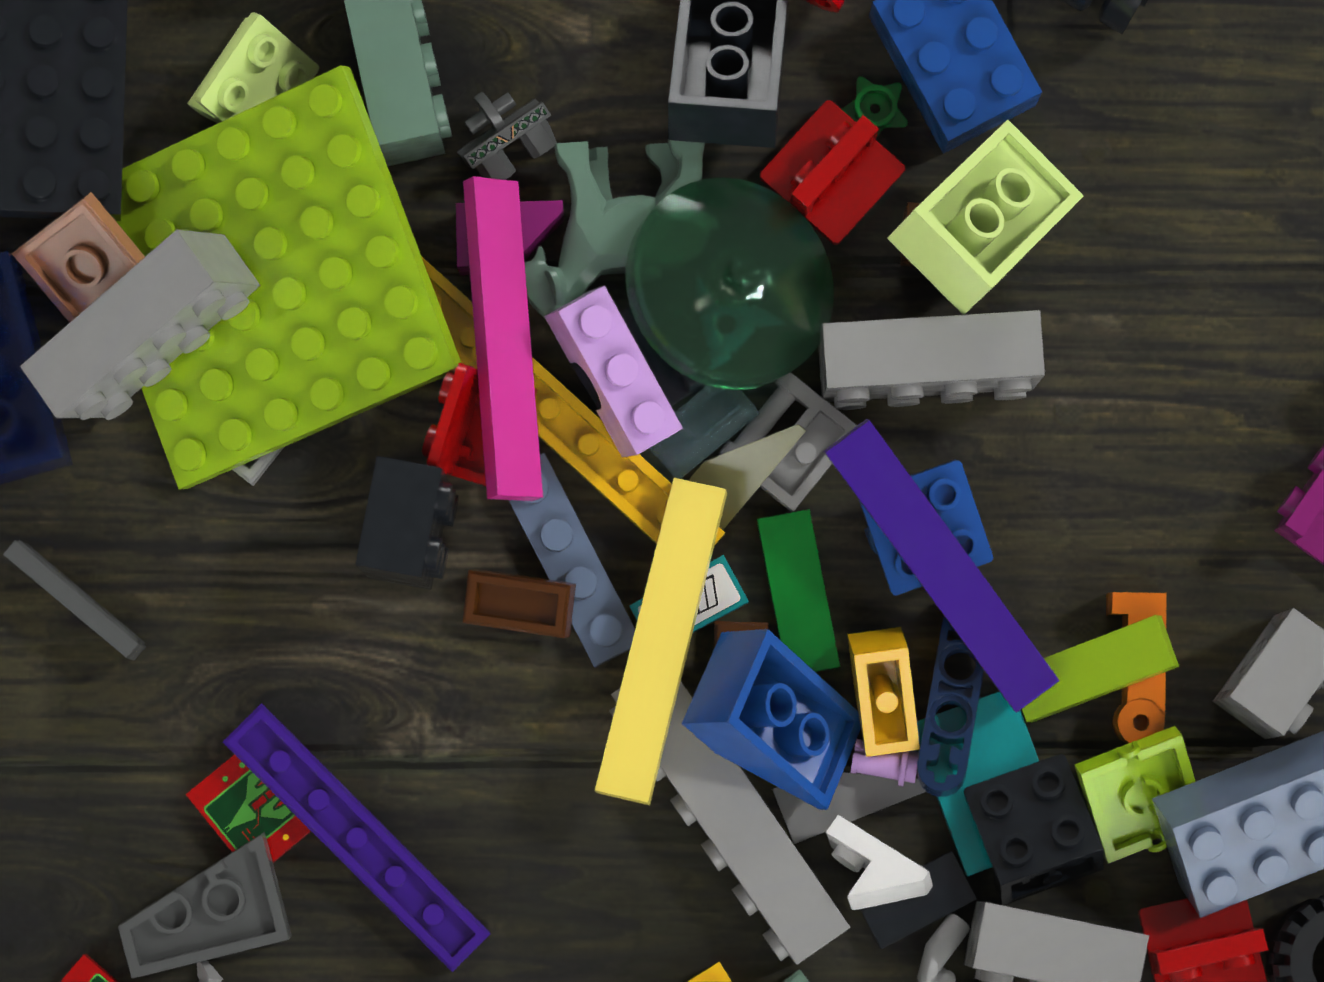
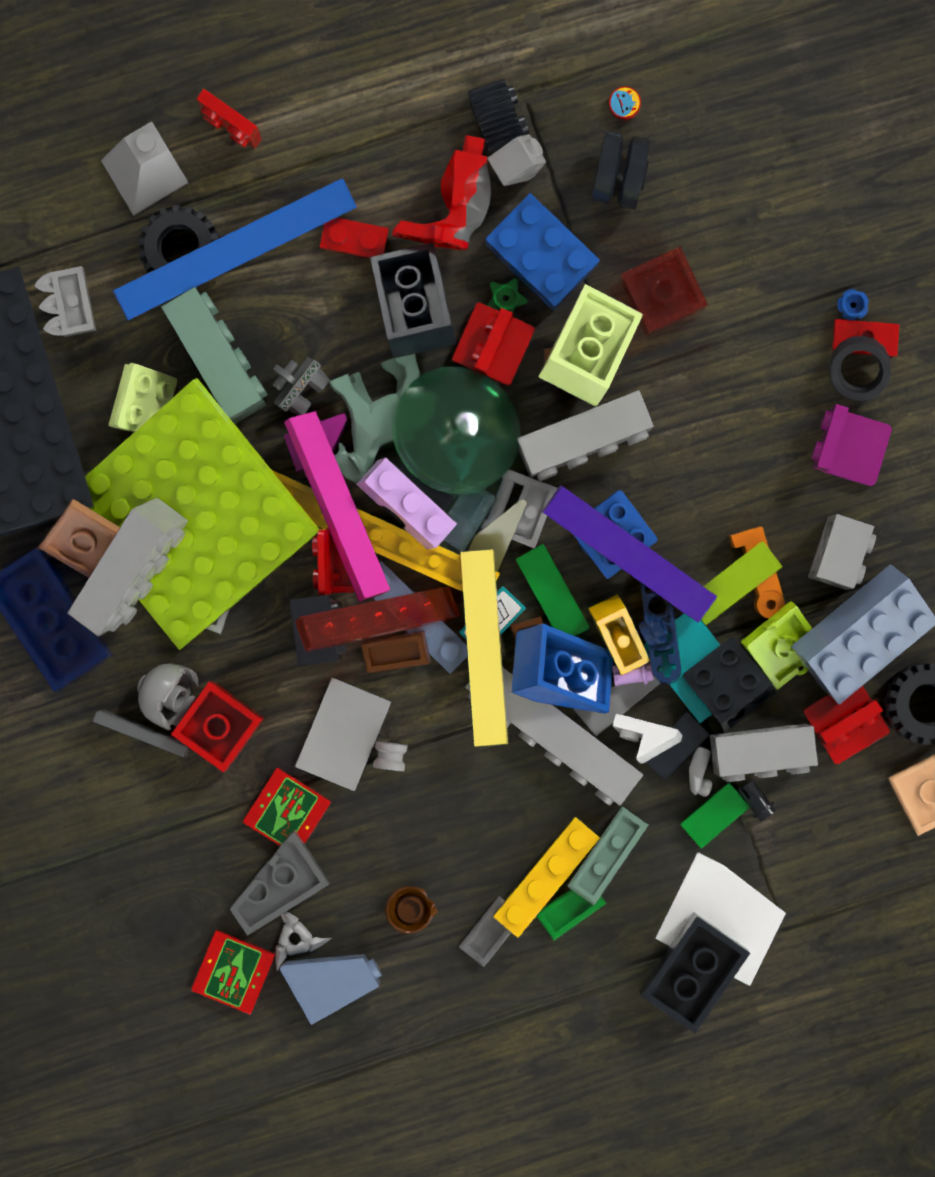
camera: 15 degrees left, 5 degrees up
dark purple tile [223,703,491,972] -> none
none -> light grey cylinder [137,663,198,730]
none -> red brick [171,681,265,772]
none -> clear red tile [295,586,460,652]
none -> light grey tile [295,677,391,791]
none -> light grey wheel [373,741,408,771]
none -> clear red brick [620,246,708,337]
none -> dark blue plate [639,614,668,646]

